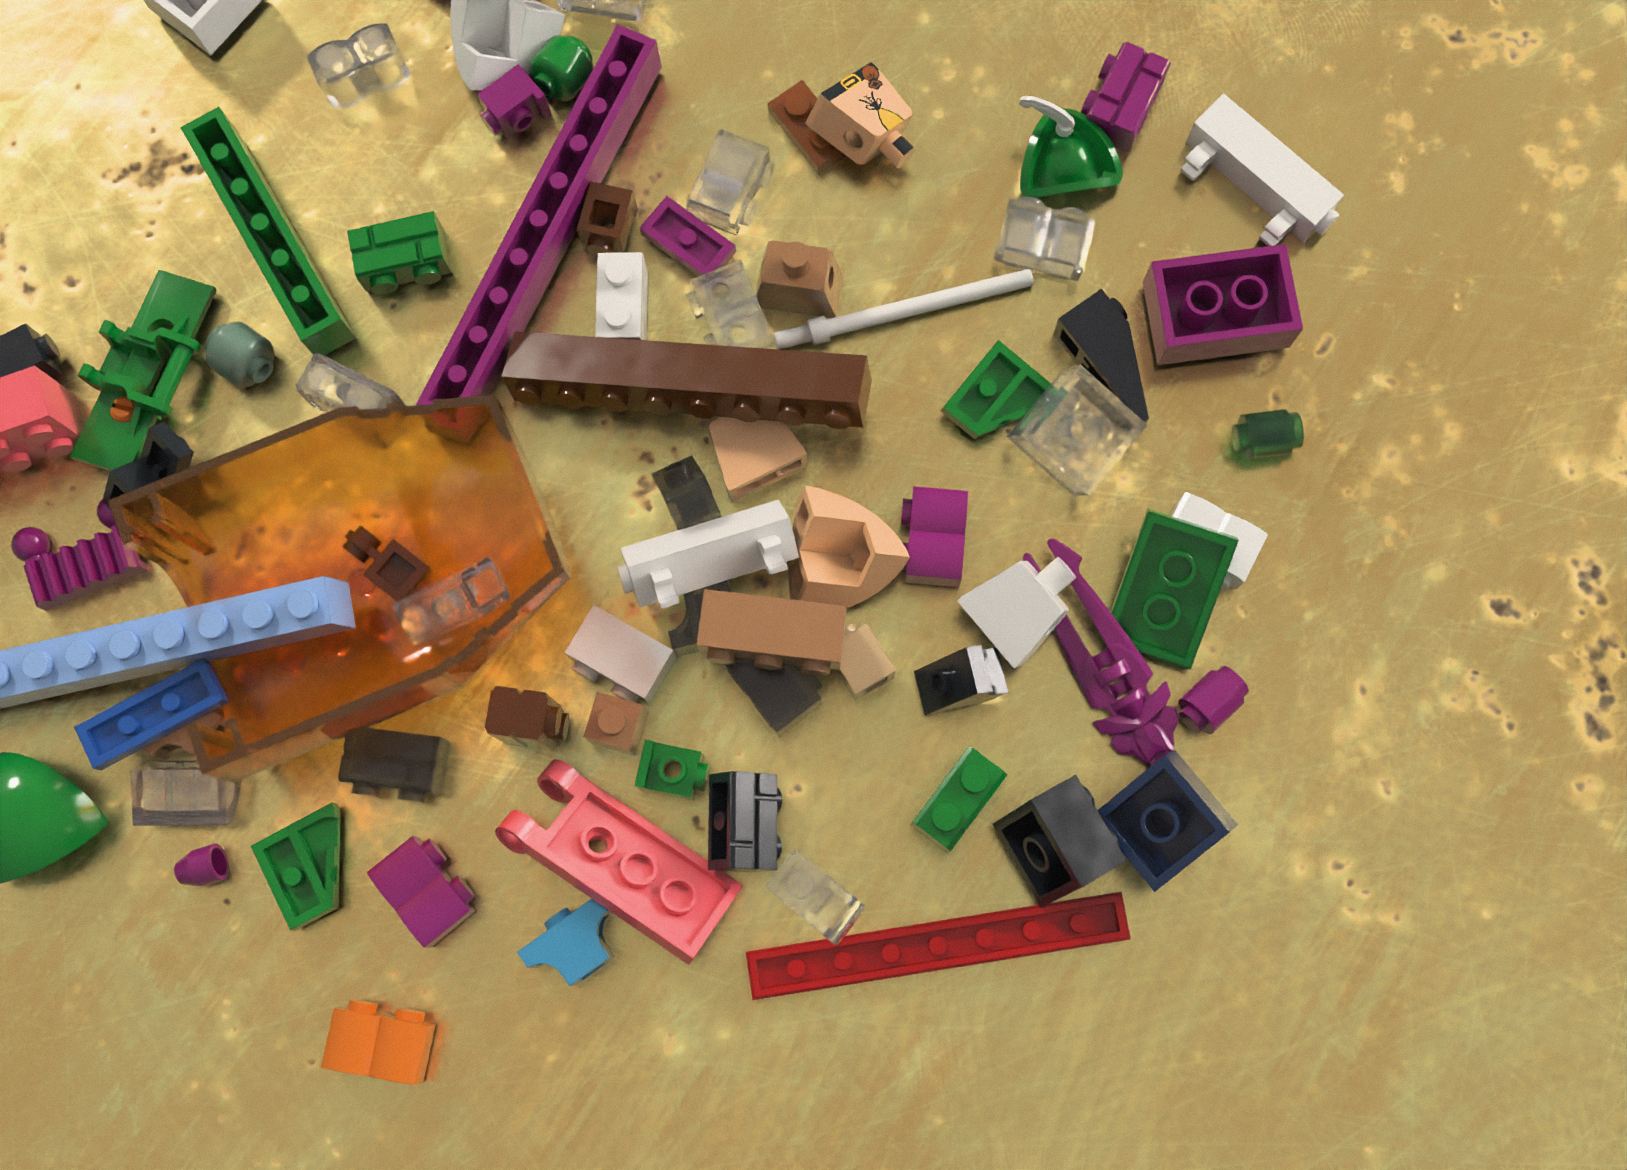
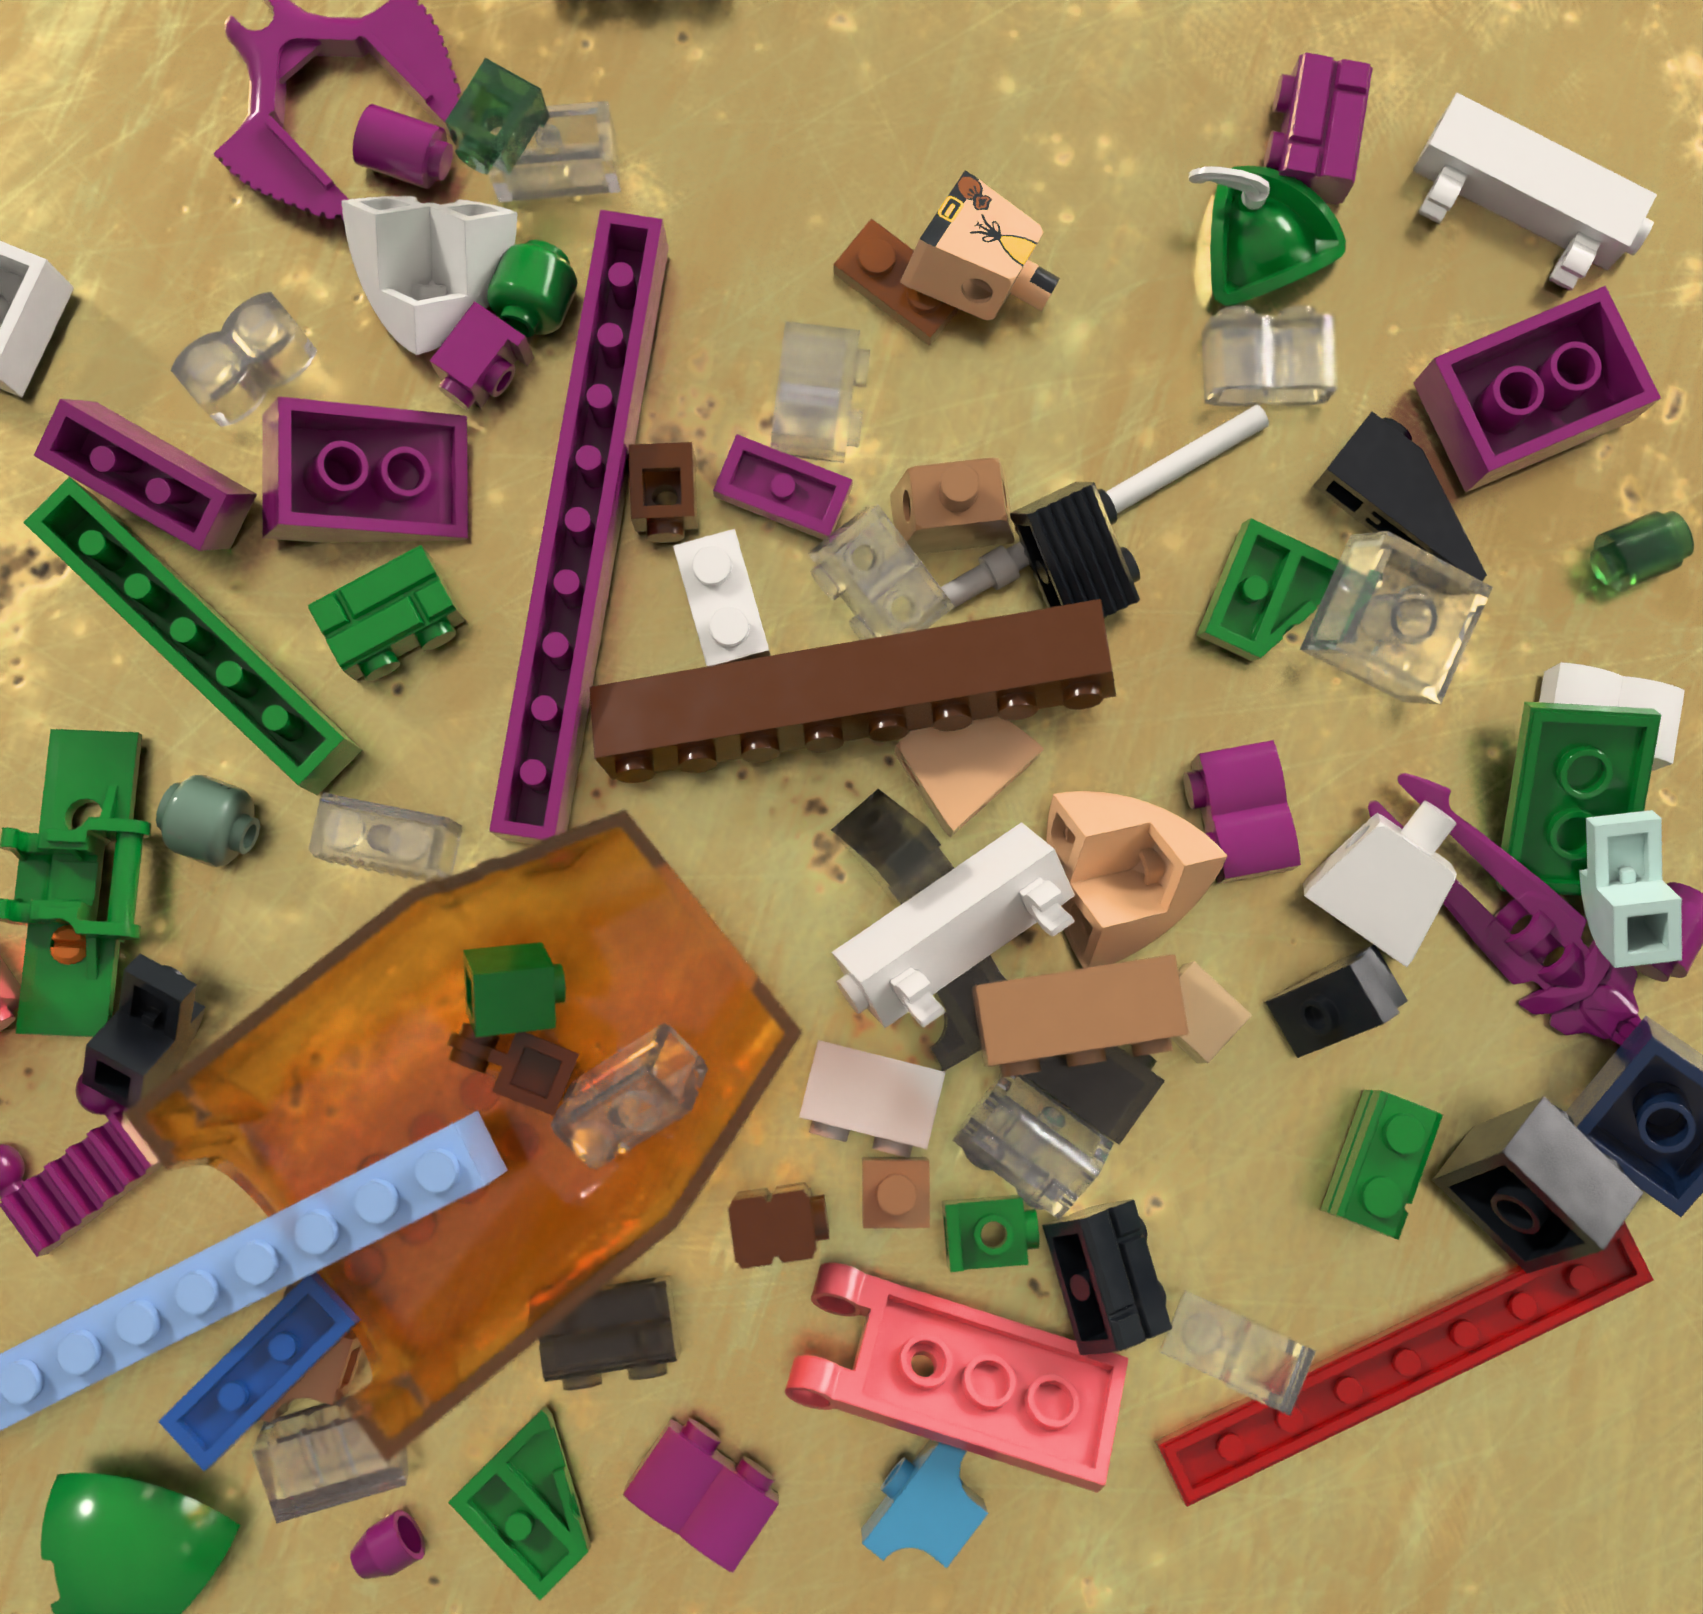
camera: 25 degrees left, 5 degrees up
none -> magenta brick [33,398,257,551]
none -> magenta slope [262,396,468,543]
none -> green brick [463,942,566,1037]
none -> clear brick [953,1073,1114,1220]
none -> black brick [1010,482,1140,619]
none -> light aqua brick [1579,810,1682,968]

